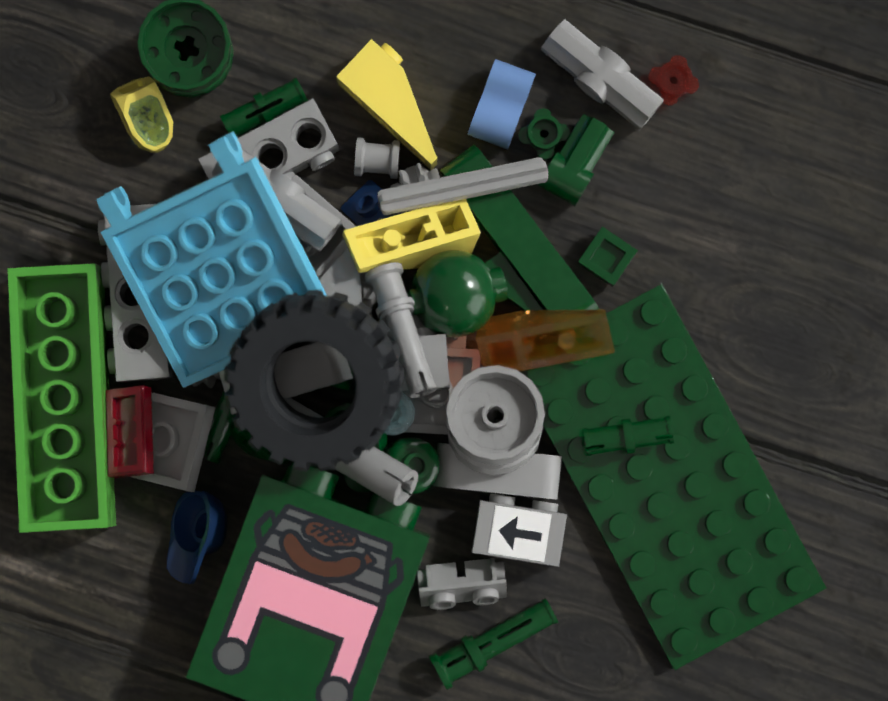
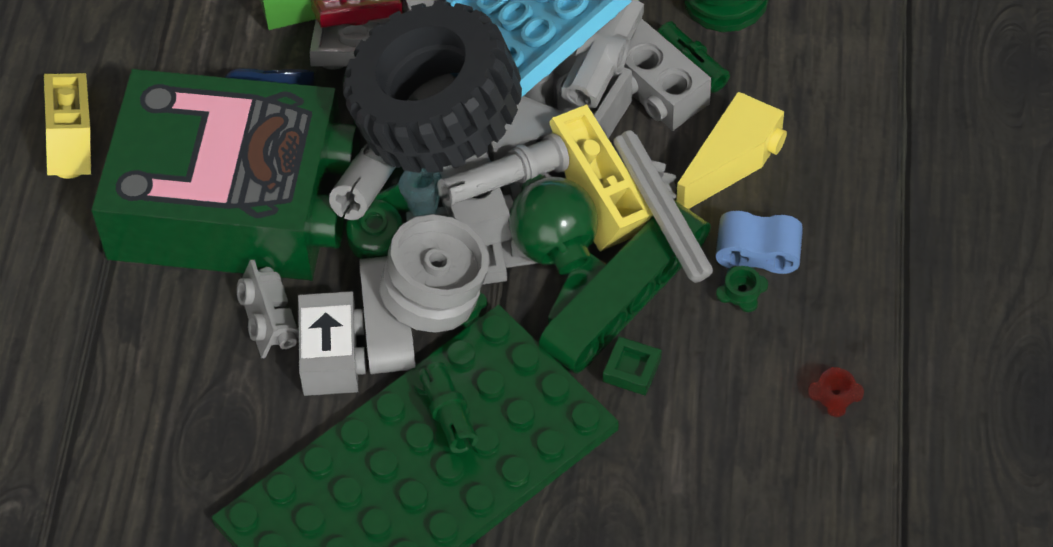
camera: 85 degrees right, 30 degrees down
light grey bush [354,137,400,179] -> none
dark green pin [429,598,558,690] -> none
clear orange slope [476,309,615,371] -> none
dark green piece [538,114,615,207] -> none
light grey piece [541,19,664,130] -> none

